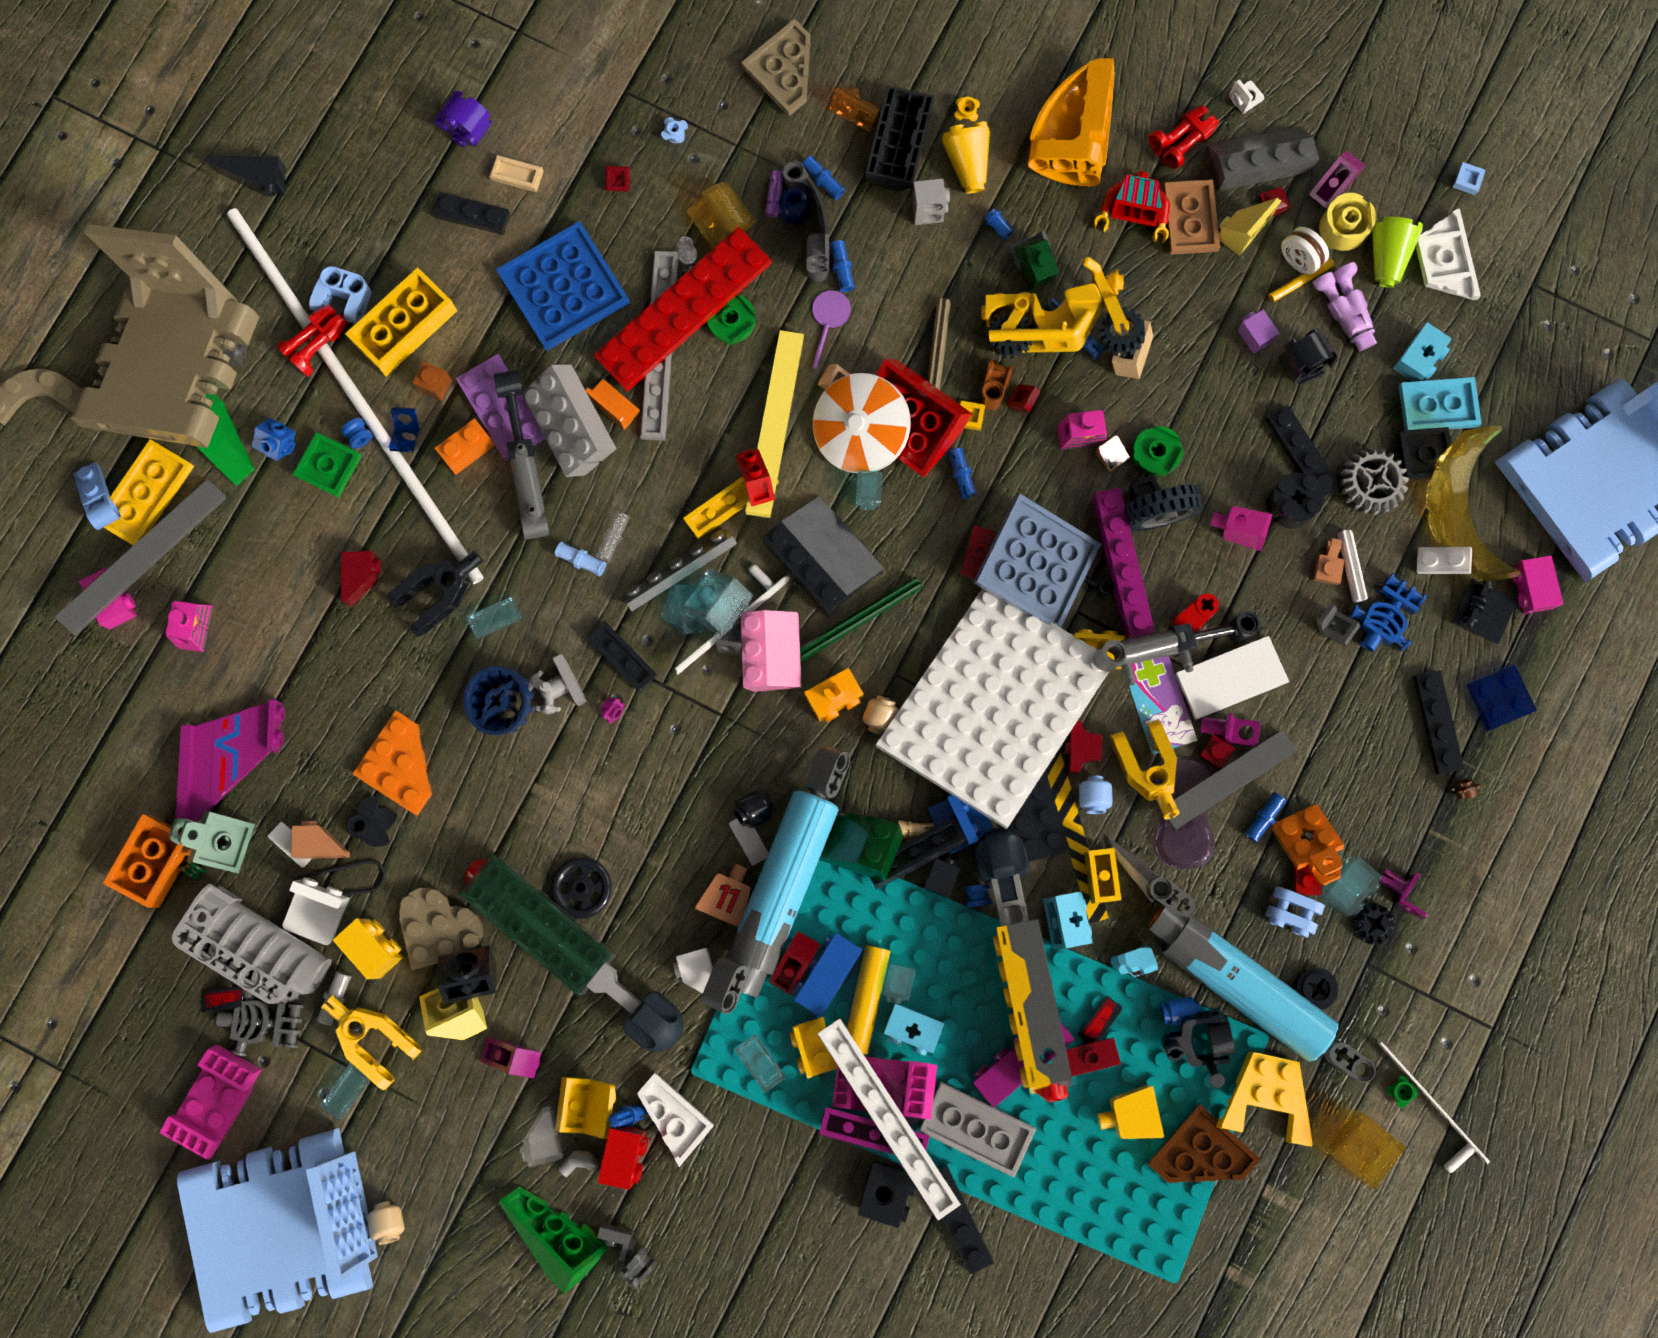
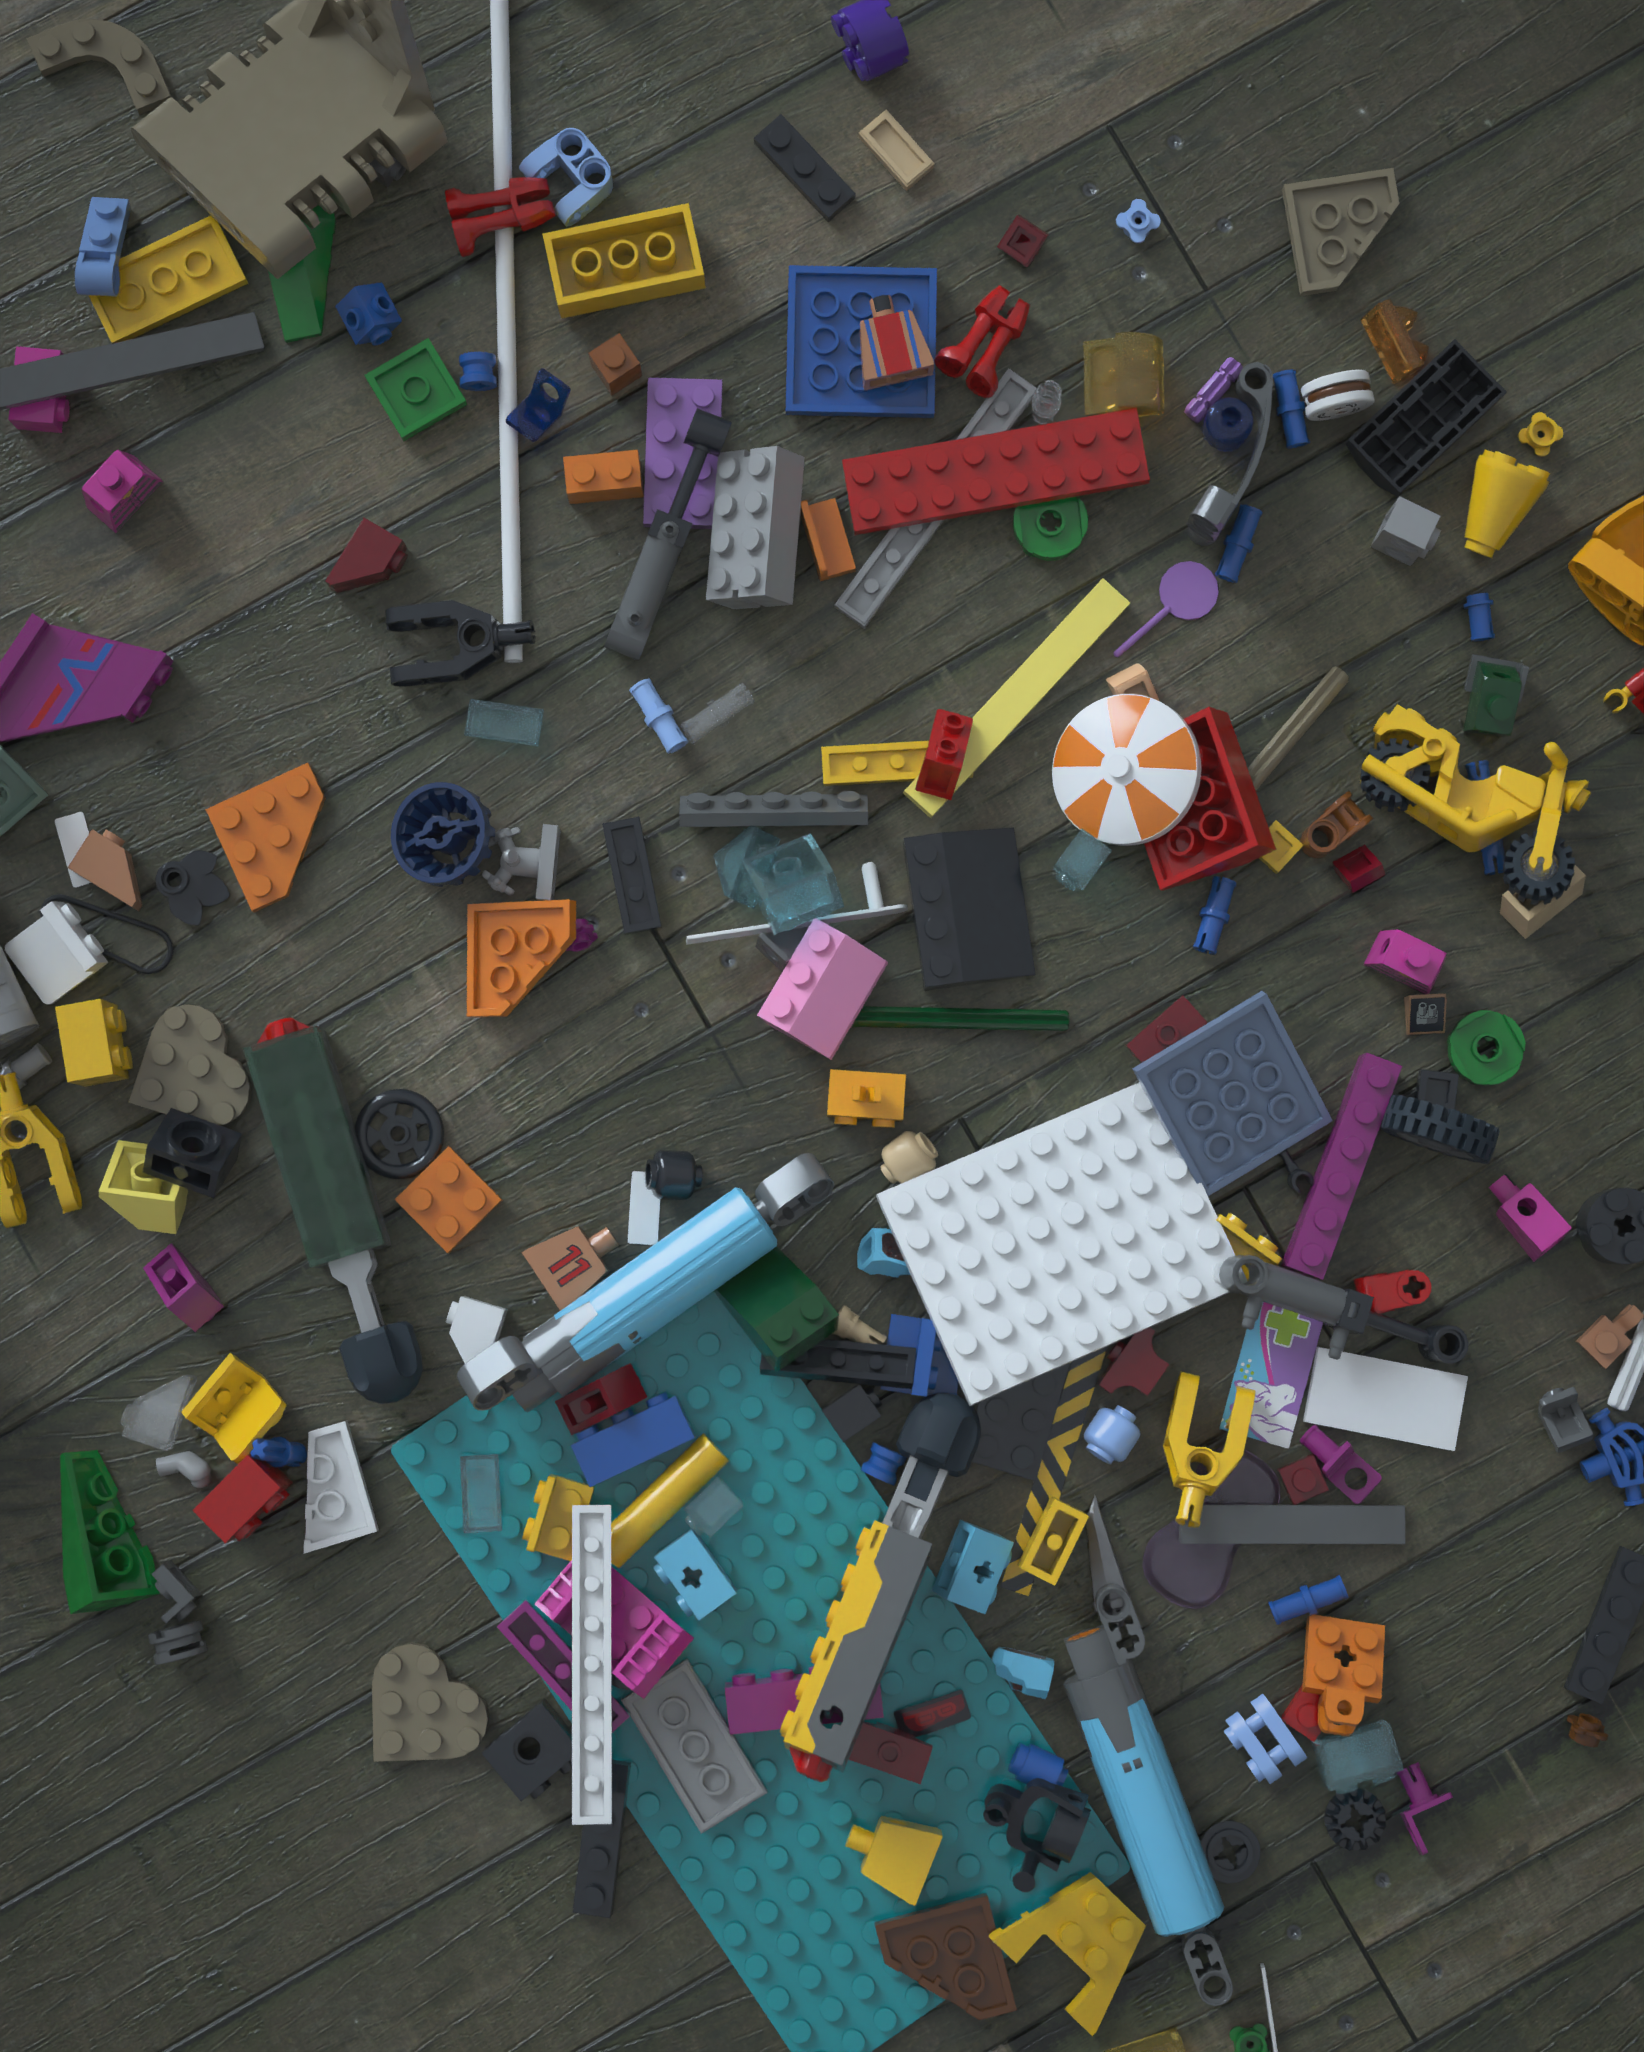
camera: 30 degrees right, 5 degrees up
none -> dark tan plate [372,1642,489,1762]
none -> orange plate [394,1146,503,1253]
none -> orange plate [467,899,576,1018]
none -> medium azure rock [857,1228,911,1278]
none -> torso [860,295,934,391]
none -> red piece [934,285,1030,398]
none -> white head [1301,370,1375,421]

